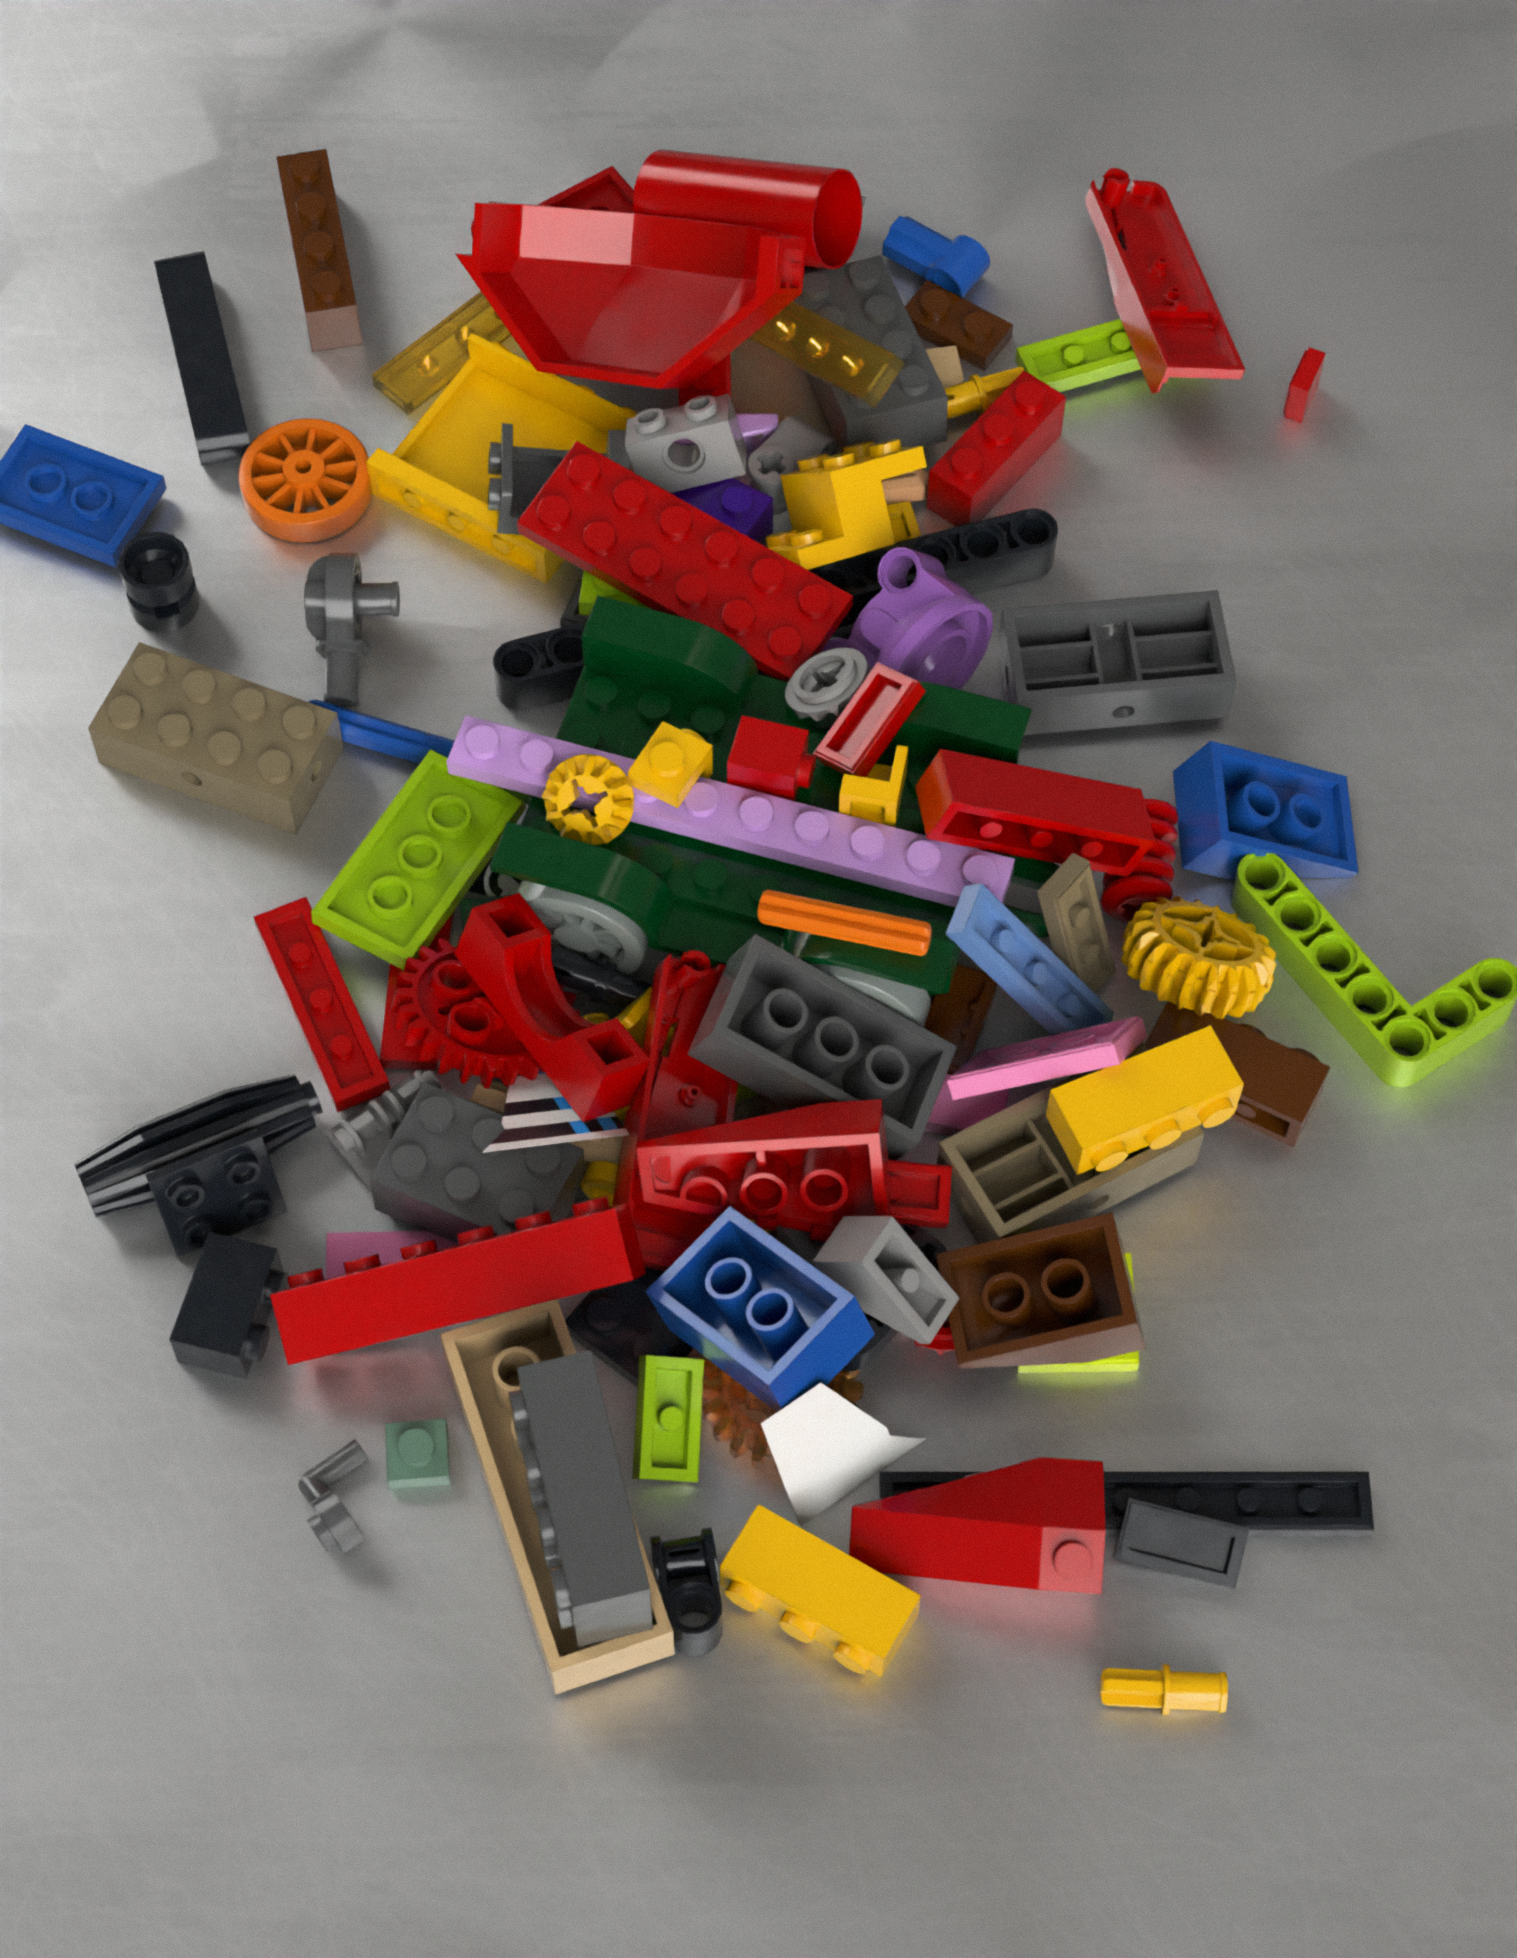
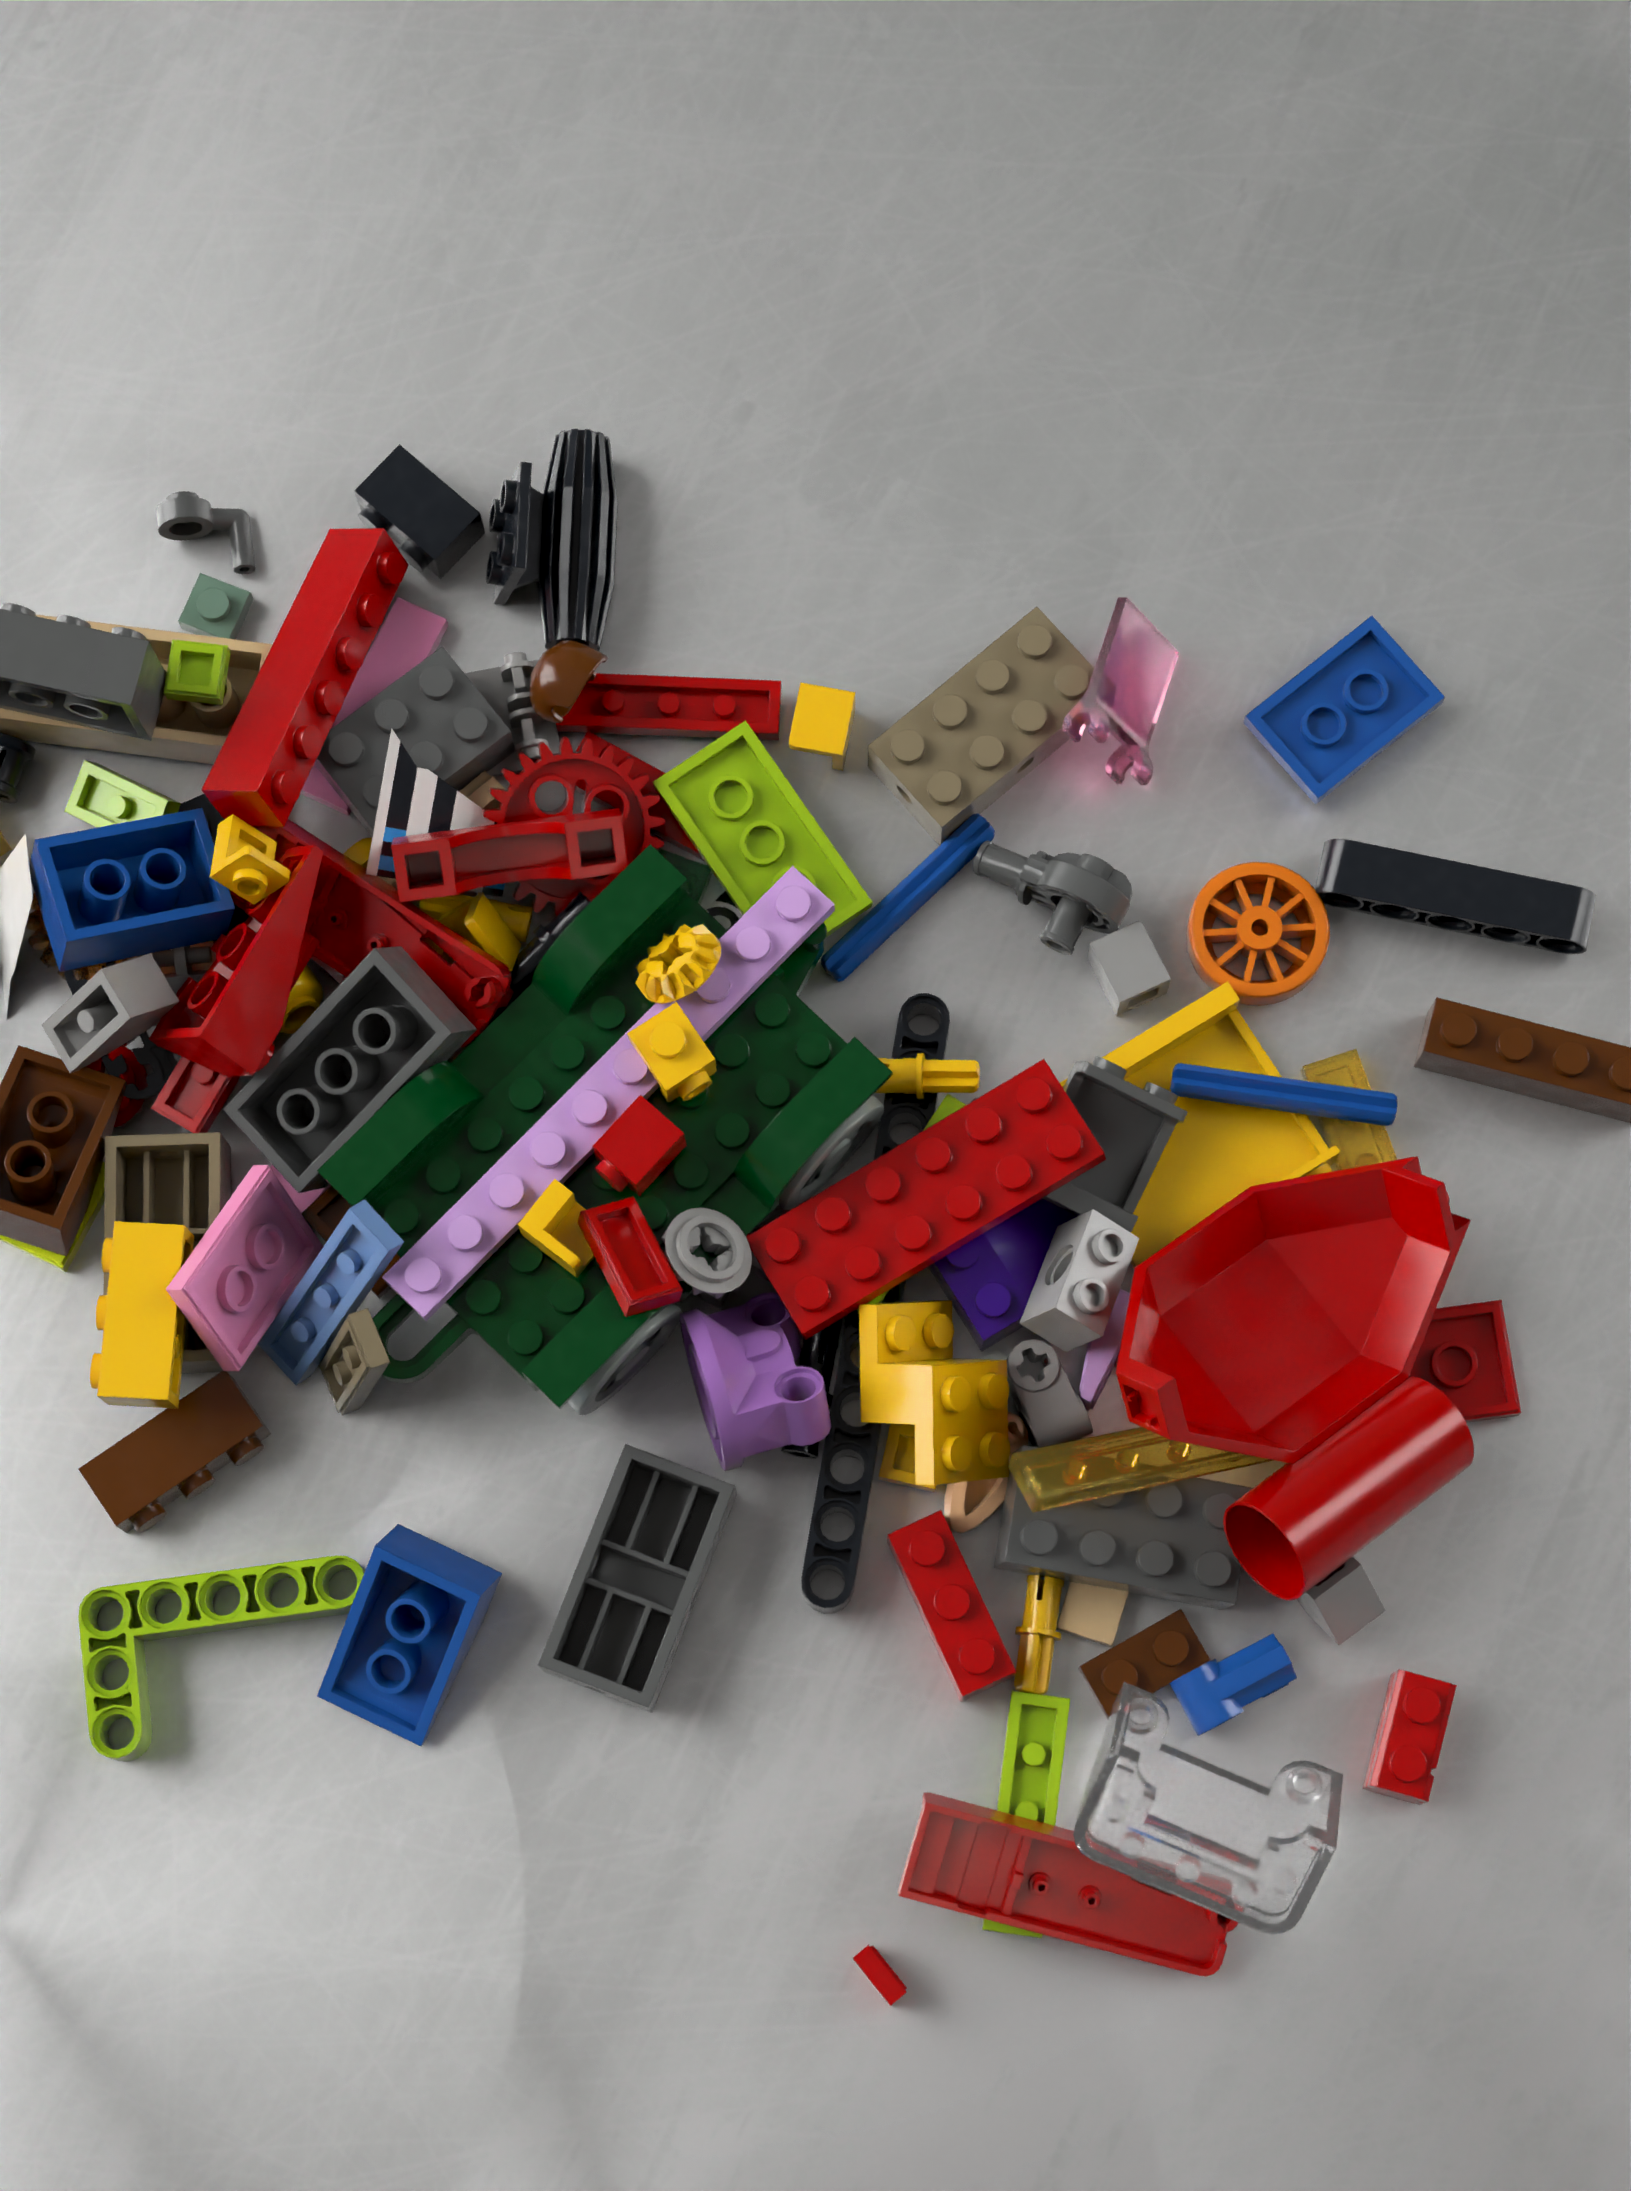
camera: 120 degrees right, 15 degrees up
black wheel [119,532,199,633] -> none
orange axle [757,890,932,956] -> none
red brick [915,749,1155,877] -> none
red piece [1101,799,1179,924] -> none
yellow gear [1121,896,1276,1019] -> none
none -> lime tile [164,639,231,705]
none -> yellow bracket [210,814,290,905]
none -> reddish brown hair [530,640,608,723]
none -> yellow panel [789,682,855,771]
none -> yellow axle [875,1053,980,1099]
none -> clear pink flag [1062,597,1179,785]
none -> clear windscreen [1073,1682,1343,1934]
none -> light grey panel [1087,921,1171,1016]
none -> blue axle [1170,1063,1398,1126]
none -> red brick [1362,1669,1457,1805]

